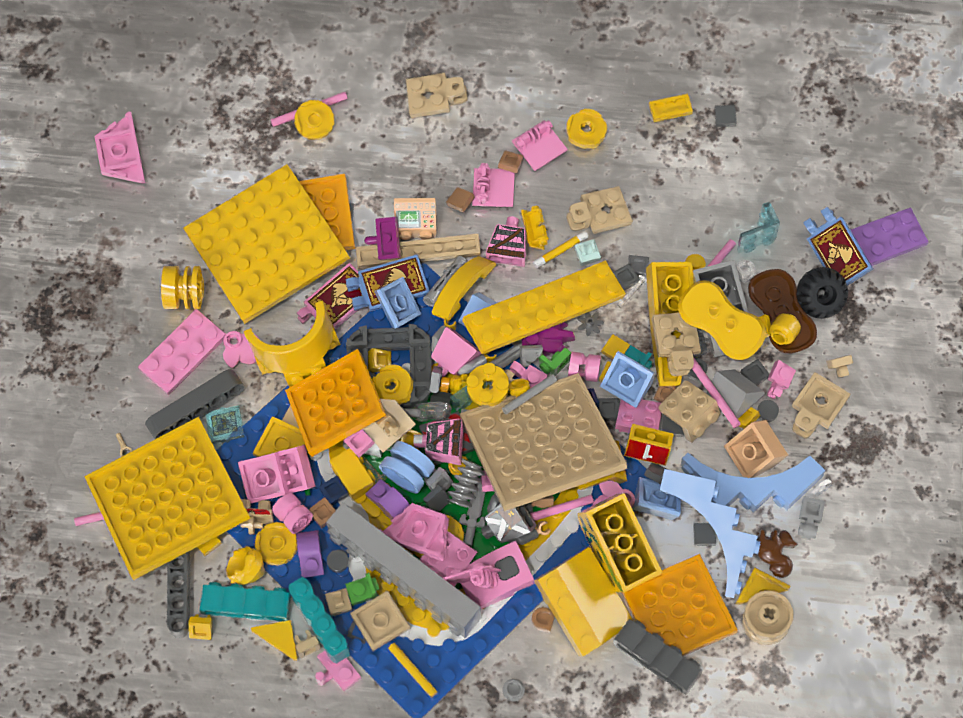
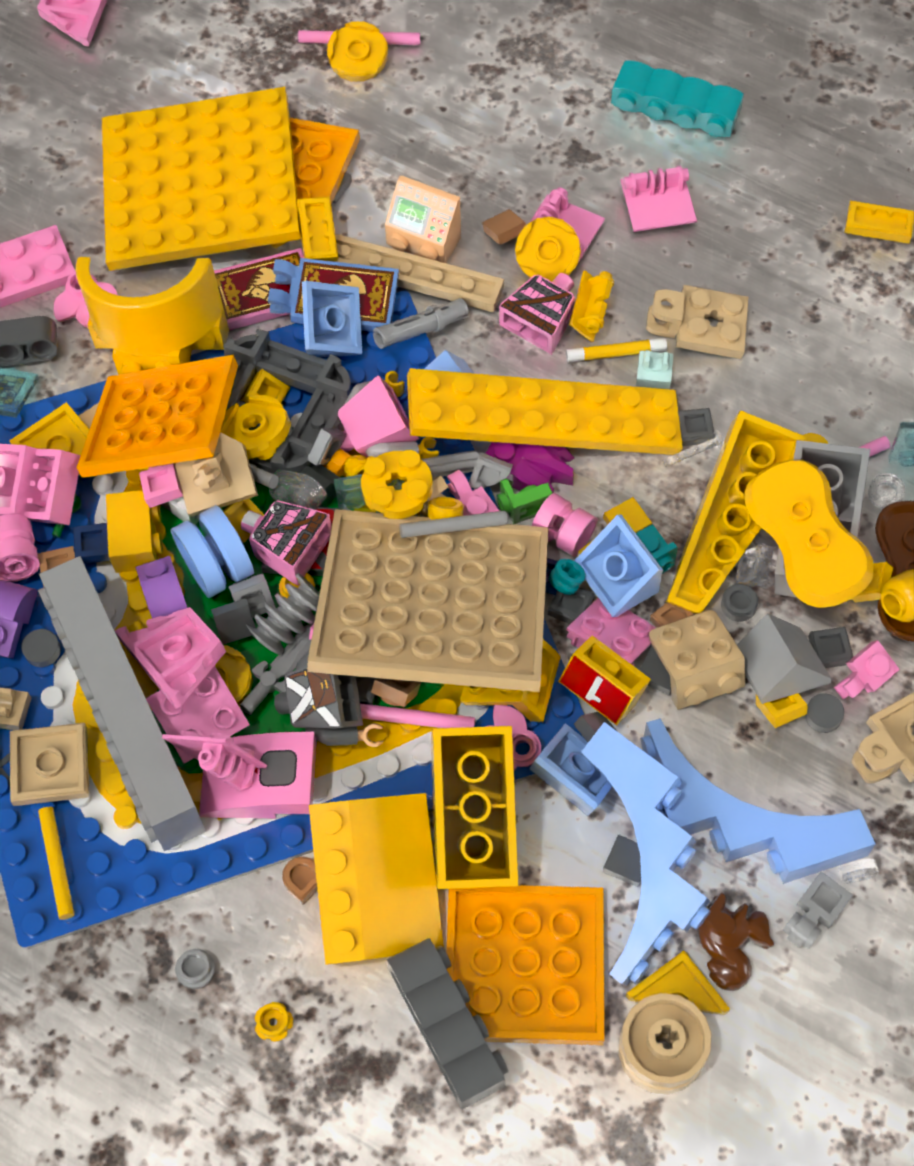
camera: 25 degrees right, 5 degrees down
yellow wheel [161,266,204,309] -> none
bright green bracket [345,573,379,606] -> none
clear pin [362,455,386,483] -> none
magenta plate [364,217,401,260] -> none
tan plate [406,73,468,118] -> none
yellow slope [432,256,496,321] -> none
medium nougat tile [498,150,524,173] -> none
yellow plate [566,109,607,149] -> none
flat silver plant [577,312,604,336] -> none
flat silver tile [628,255,649,279] -> none
tan plate [652,313,701,376] -> none
bright pink bar [692,358,741,428] -> none
light nougat slope [724,420,788,478] -> none
none -> yellow plate [254,1002,293,1042]
none -> yellow plate [297,197,338,262]
none -> yellow tile [515,216,581,282]
none -> teal bush [549,558,586,595]
none -> teal brick [611,61,744,137]

